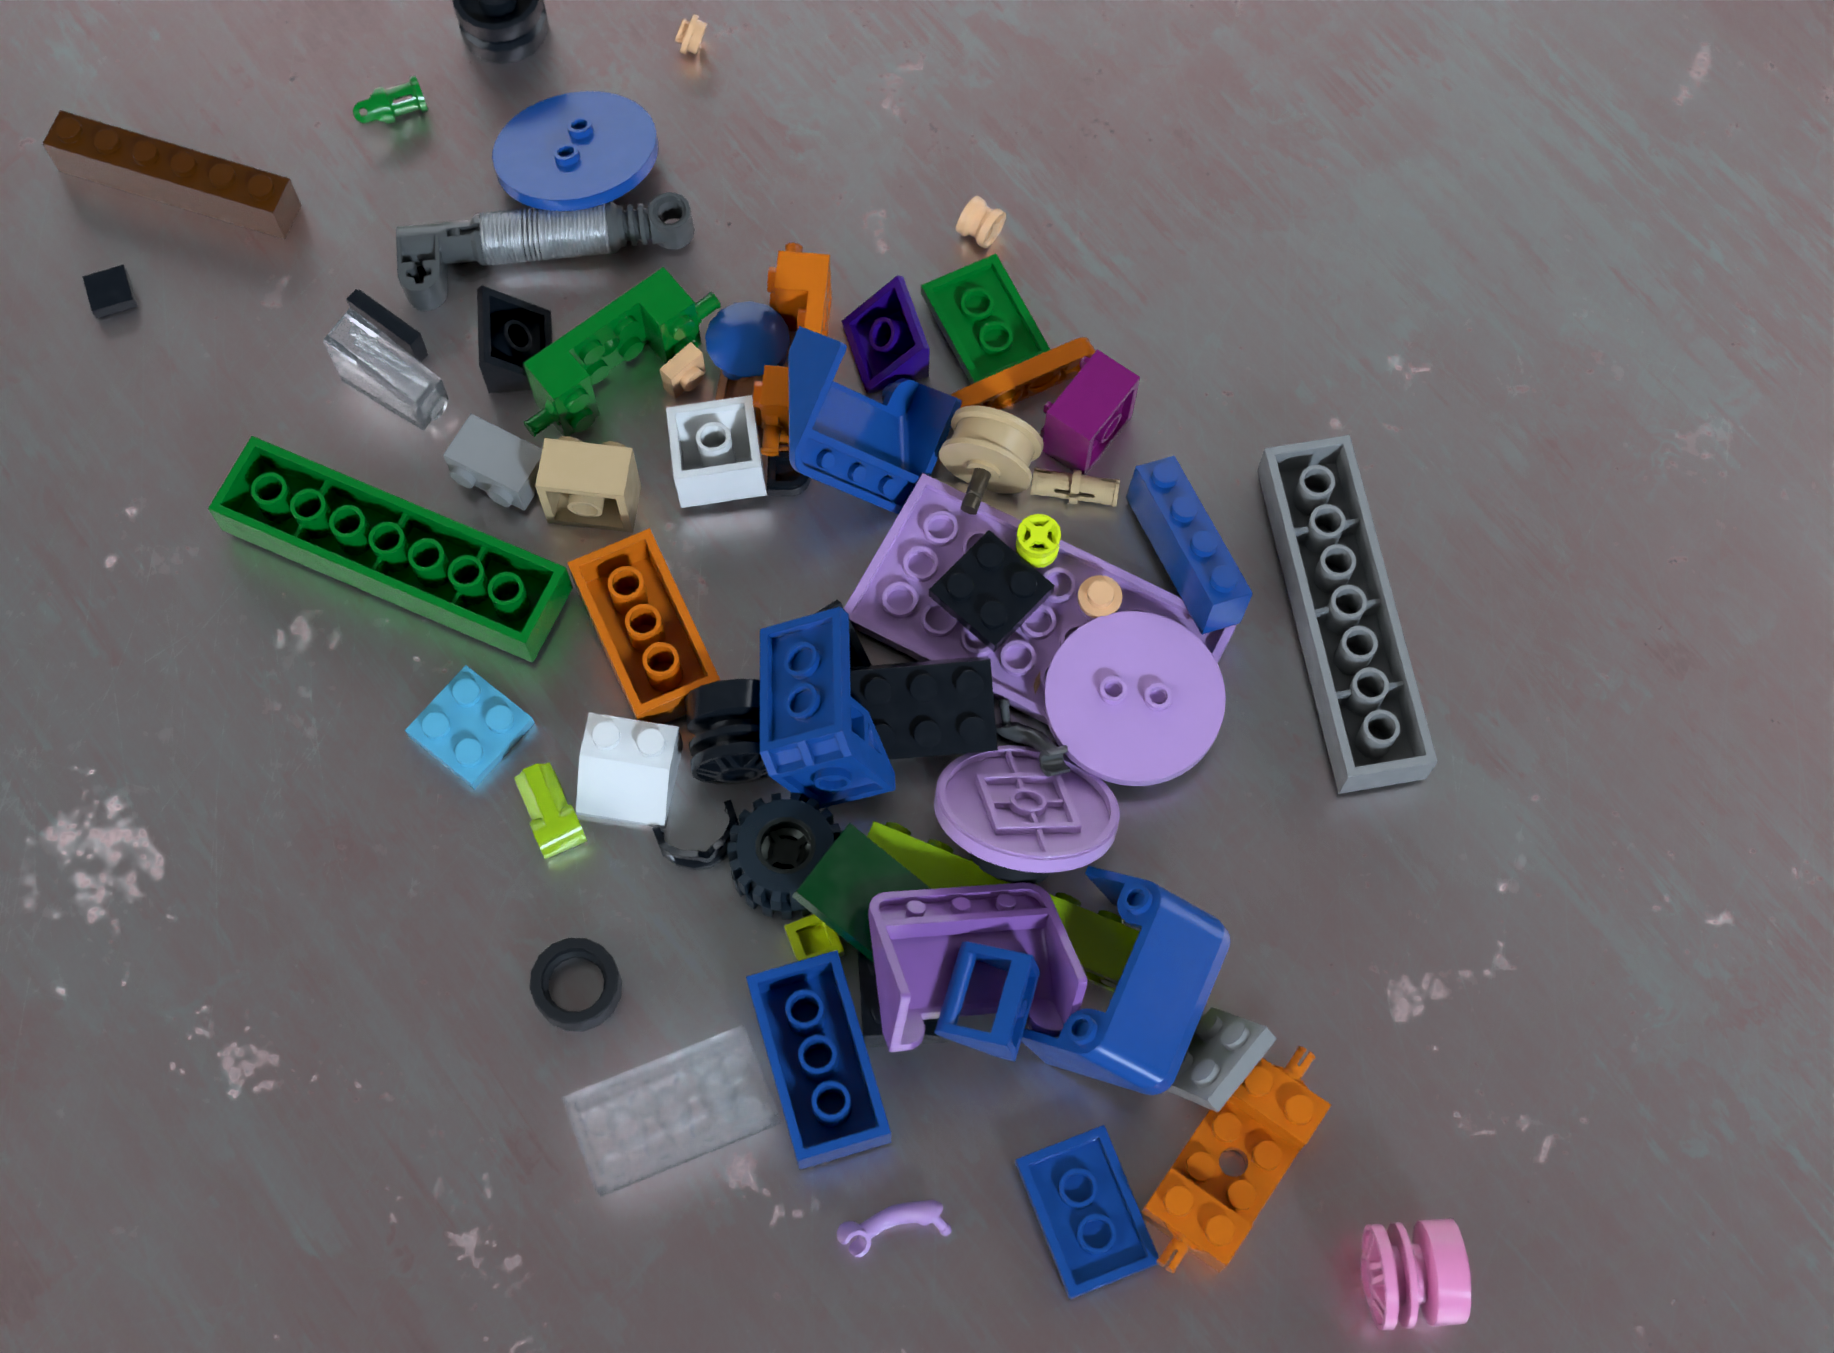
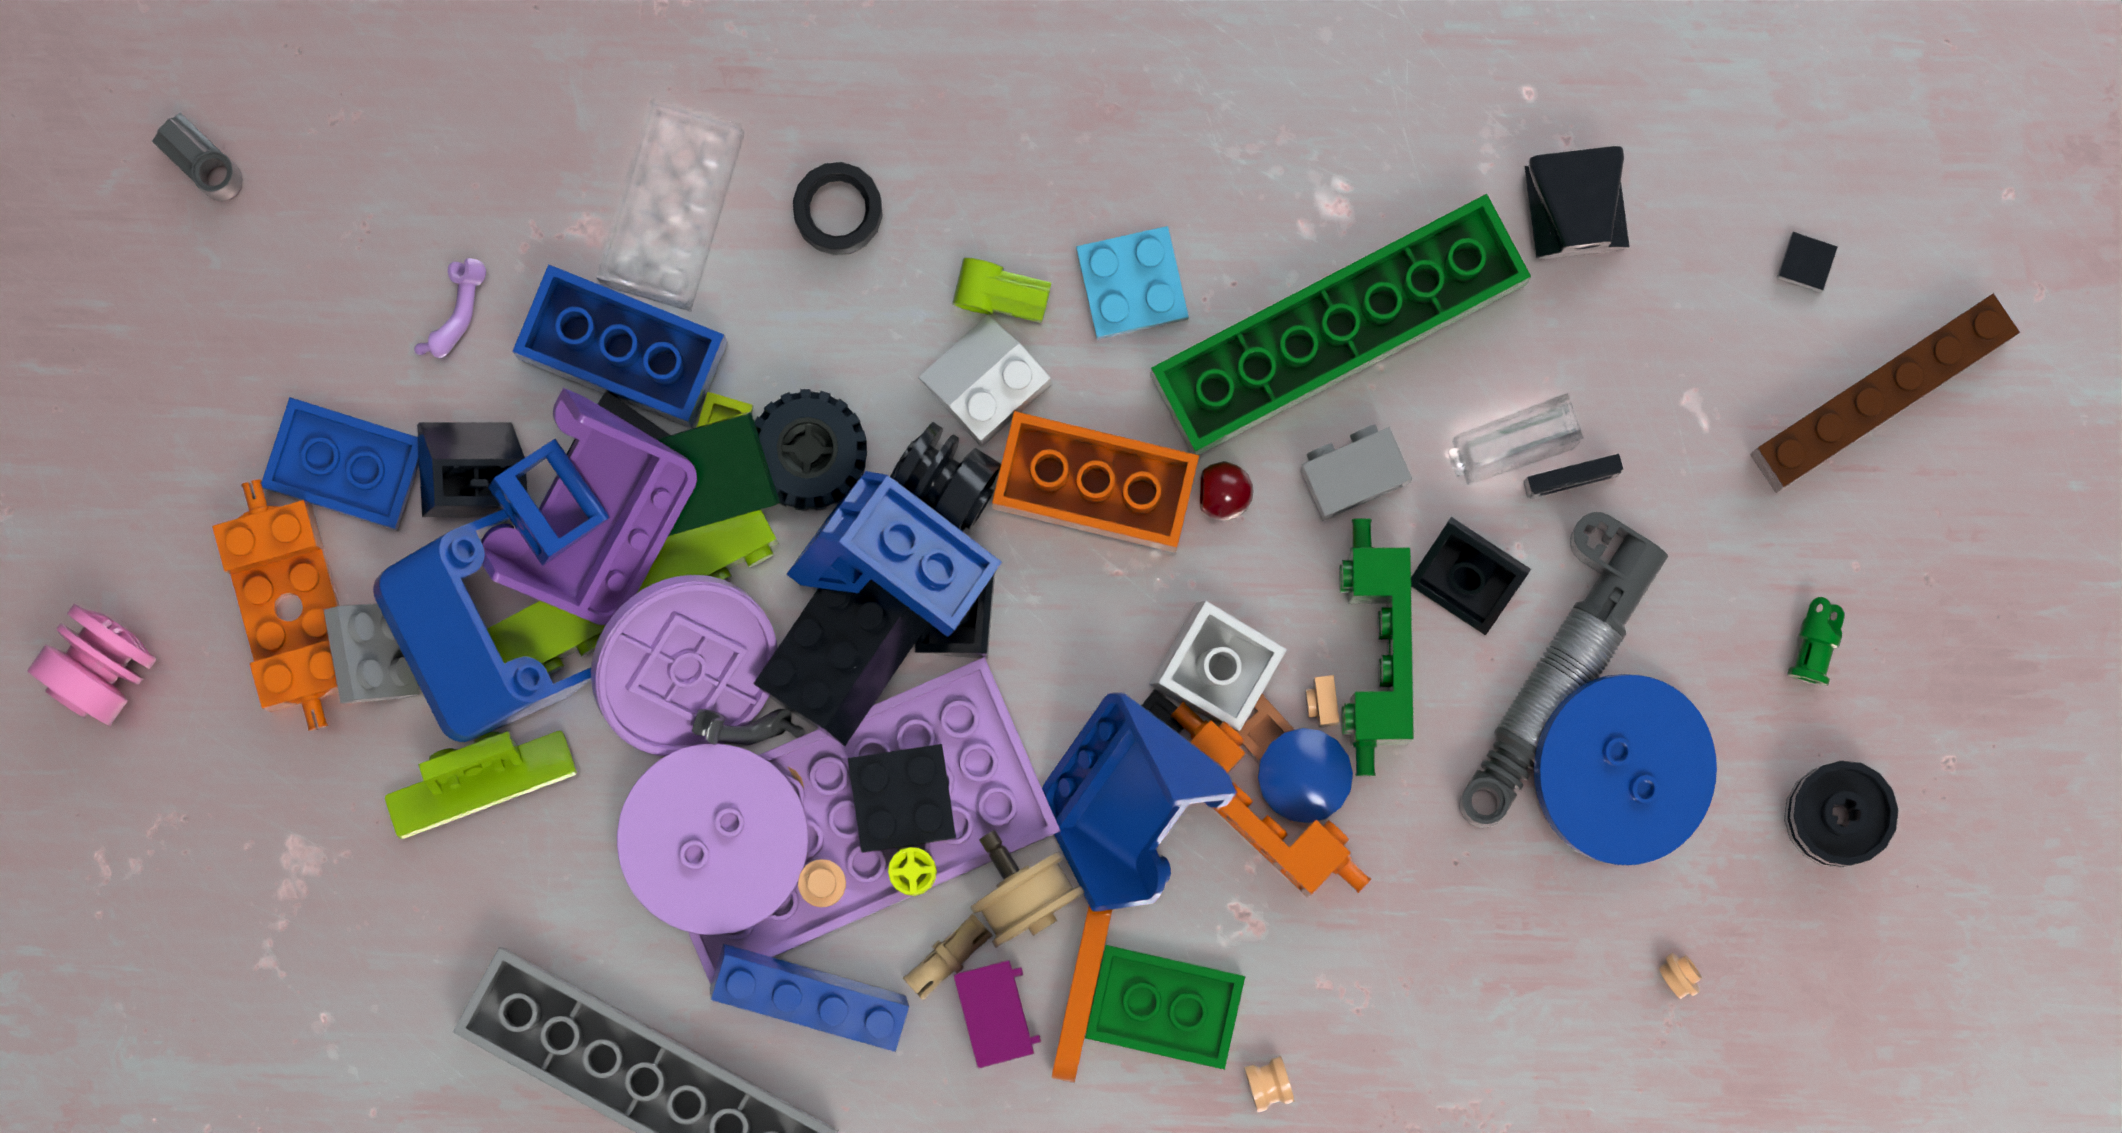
camera: 130 degrees right, 15 degrees up
tan brick [535,436,641,533] -> none
black helmet [652,799,740,870] -> none
dark purple slope [841,275,930,394] -> none
none -> lime bracket [385,731,577,839]
none -> black slope [417,422,527,517]
none -> dark red piece [1200,461,1254,521]
none -> black piece [1525,146,1629,259]

